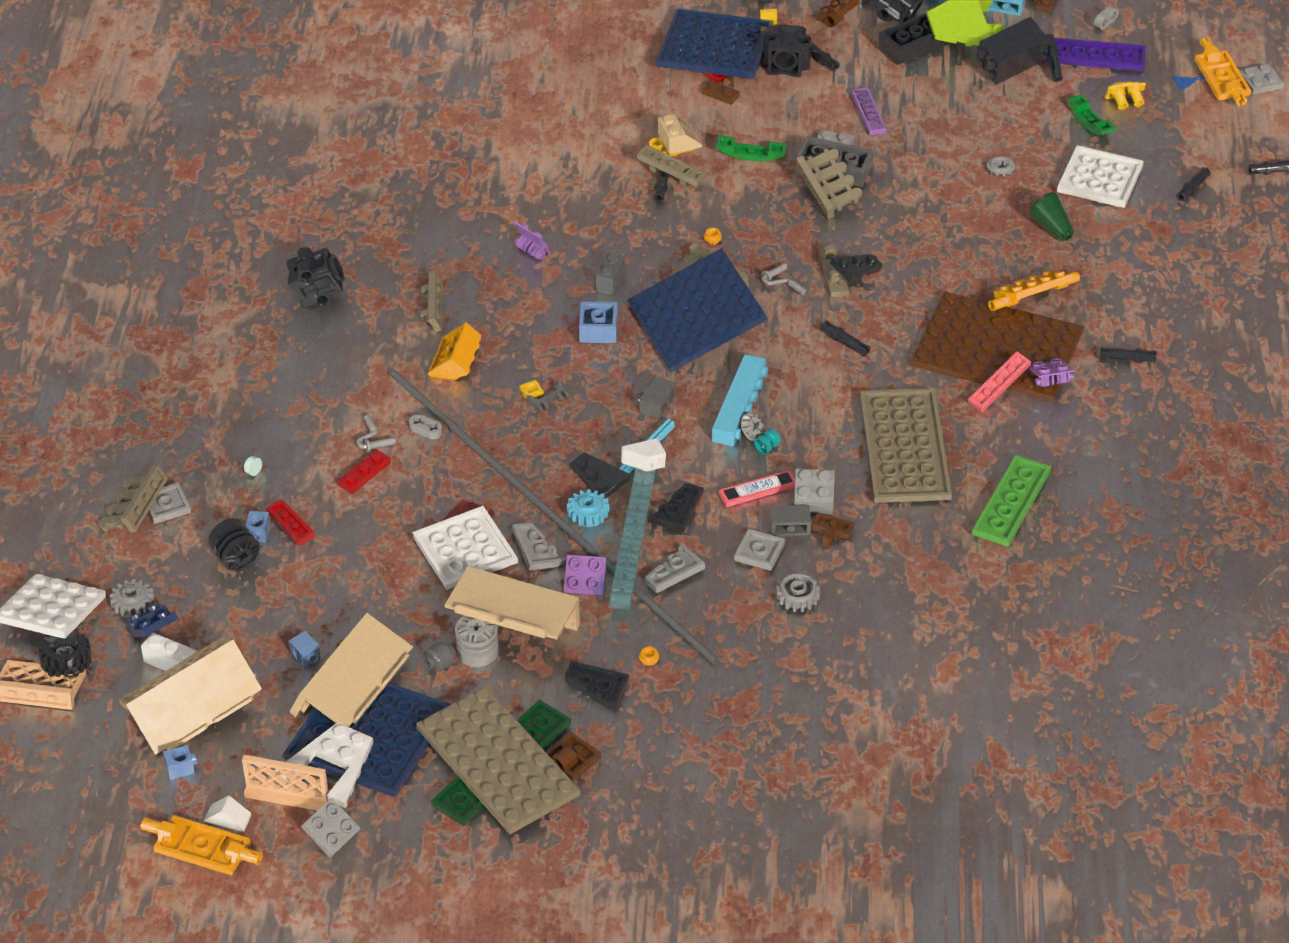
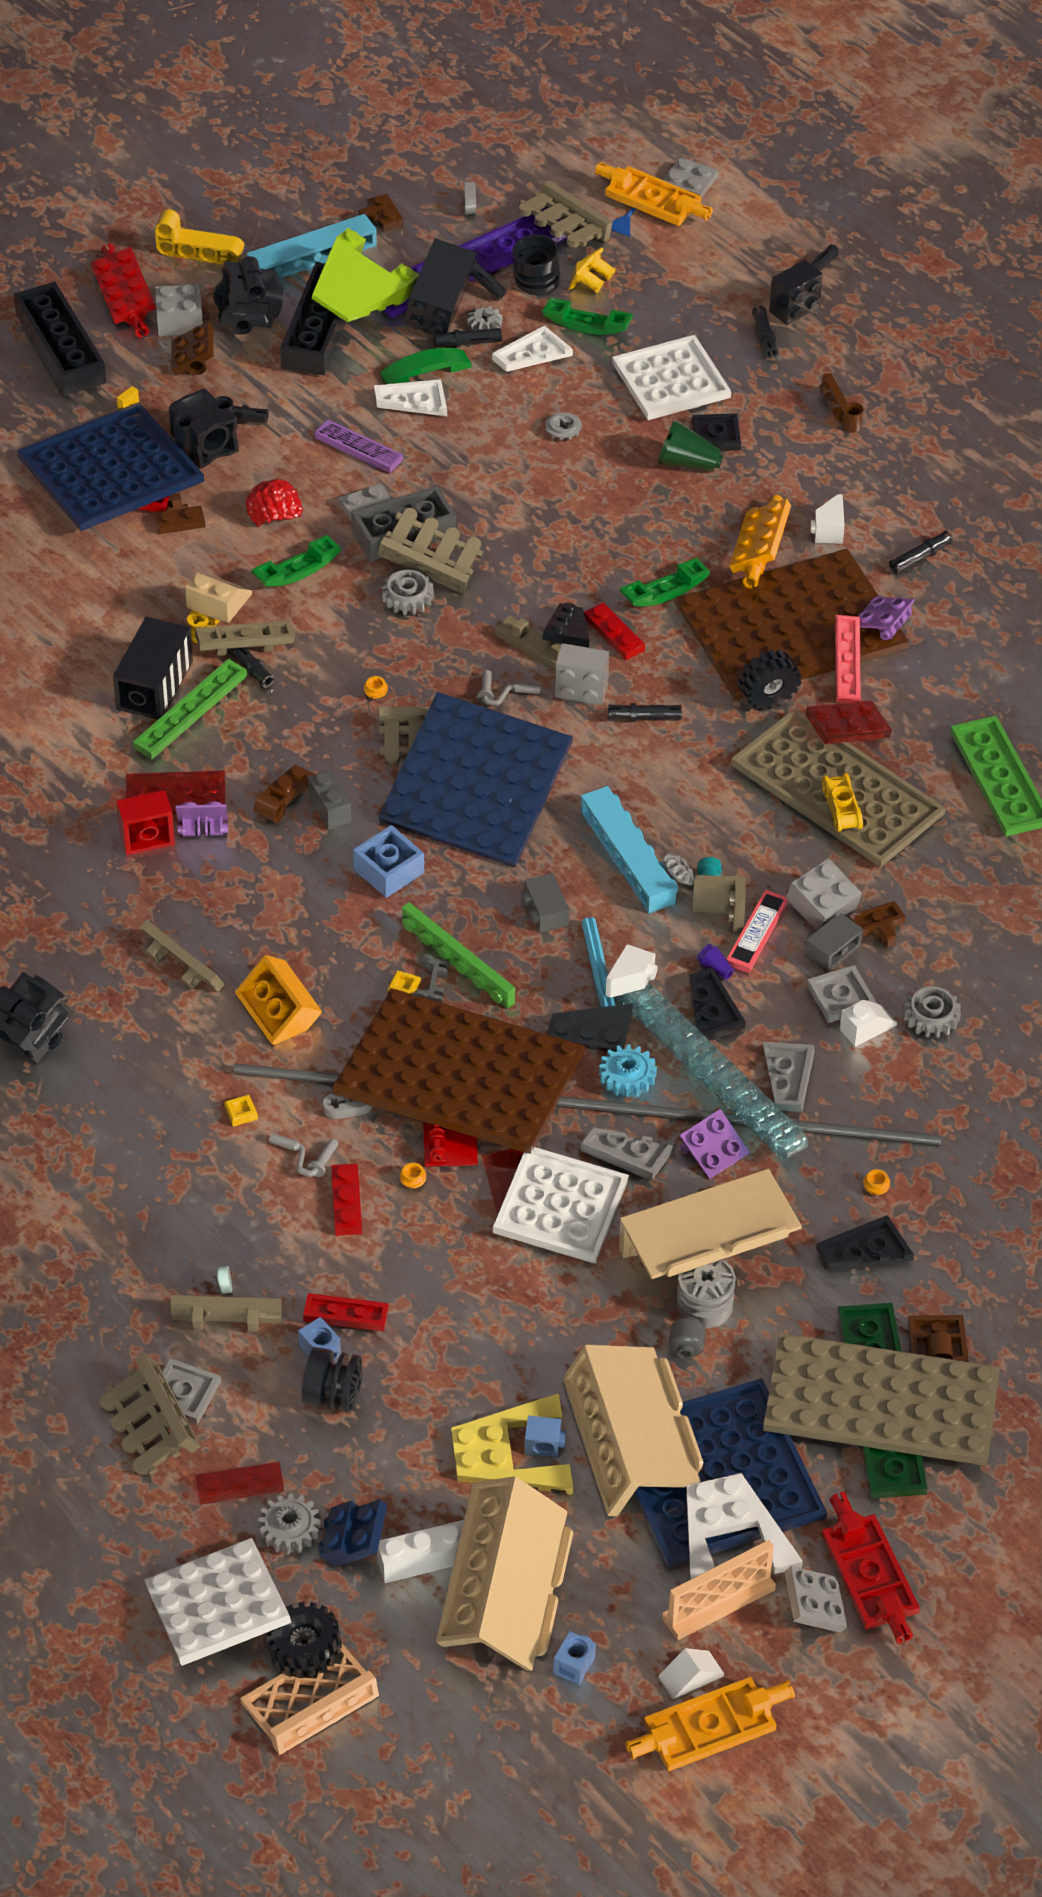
camera: 45 degrees left, 5 degrees up
none -> black brick [113,616,193,720]
none -> red brick [116,790,175,855]
none -> clear red plate [126,770,226,815]
none -> bright green plate [133,659,247,759]
none -> dark tan hinge [170,1295,282,1332]
none -> clear red plate [195,1462,284,1505]
none -> yellow tile [224,1094,258,1127]
none -> red hair [245,478,303,527]
none -> reddish brown plate [253,765,315,823]
none -> reddish brown plate [333,988,585,1154]
none -> white wing [374,379,447,416]
none -> green slope [380,348,472,384]
none -> light grey gear [382,570,434,615]
none -> light orange plate [400,1162,426,1188]
none -> bright green plate [402,902,515,1009]
none -> red hinge [423,1123,478,1167]
none -> black pin [434,328,502,348]
none -> light yellow wing [451,1394,573,1494]
none -> light grey gear [467,306,503,330]
none -> white wing [492,325,573,372]
none -> black wheel [512,234,560,294]
none -> dark tan fence [518,180,613,248]
none -> light grey brick [555,644,609,705]
none -> red plate [584,602,645,660]
none -> green slope [620,558,710,607]
none -> black tile [692,413,741,451]
none -> dark tan bracket [693,875,746,933]
none -> dark purple cone [697,944,735,981]
none -> black bush [737,649,802,711]
none -> black brick [769,260,823,325]
none -> clear red plate [805,700,892,744]
none -> white slope [810,494,845,544]
none -> reddish brown plate [819,373,864,433]
none -> red plate [821,1492,920,1644]
none -> yellow piece [822,773,863,833]
none -> white slope [840,1000,897,1047]

